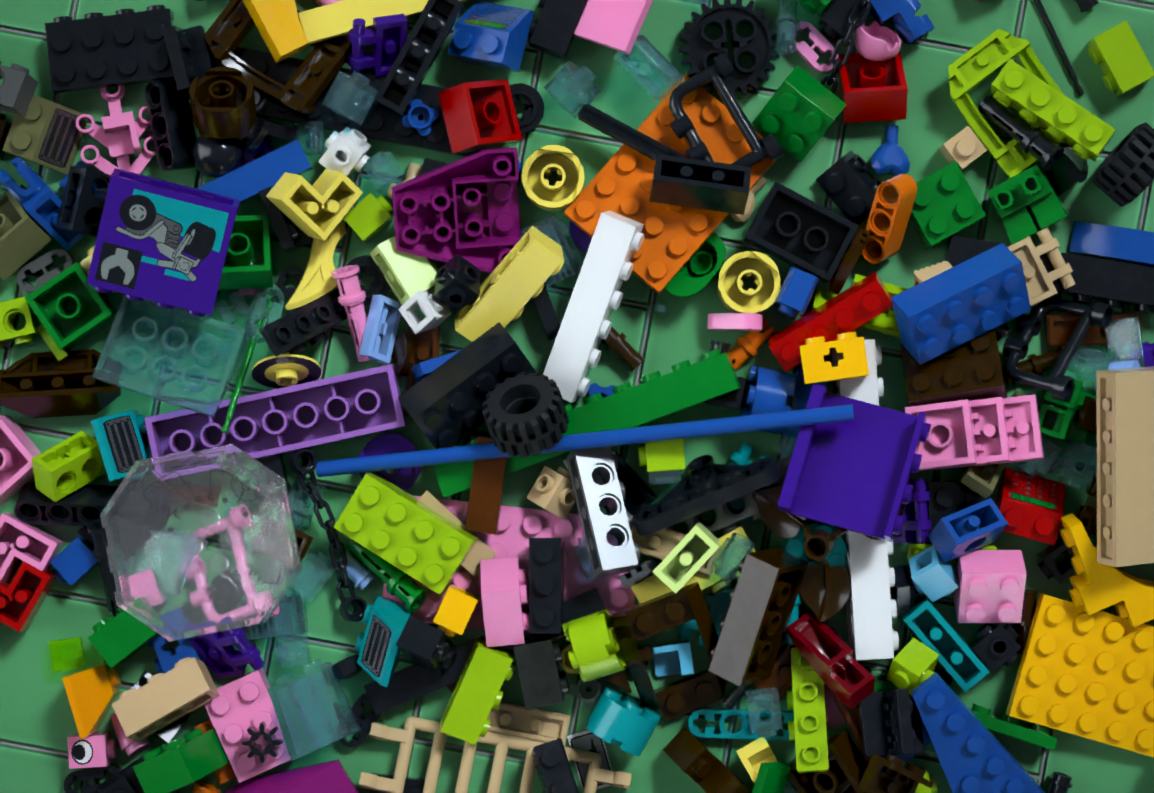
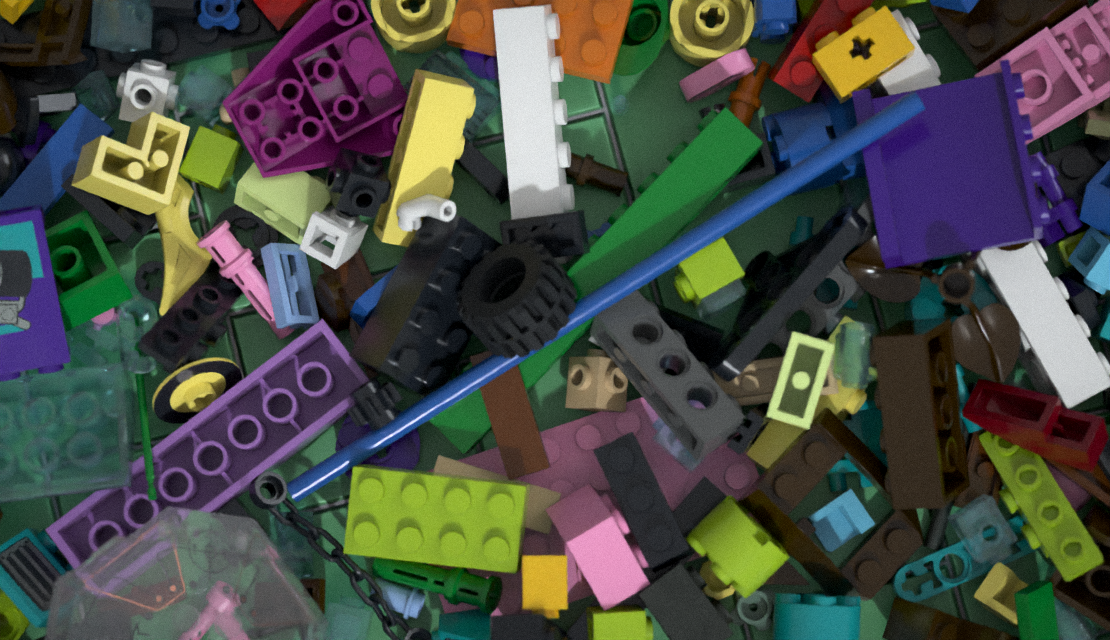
camera: 25 degrees left, 5 degrees down
none -> black gear [346,377,403,431]
none -> white arm [396,194,456,231]
none -> black plate [499,210,590,258]

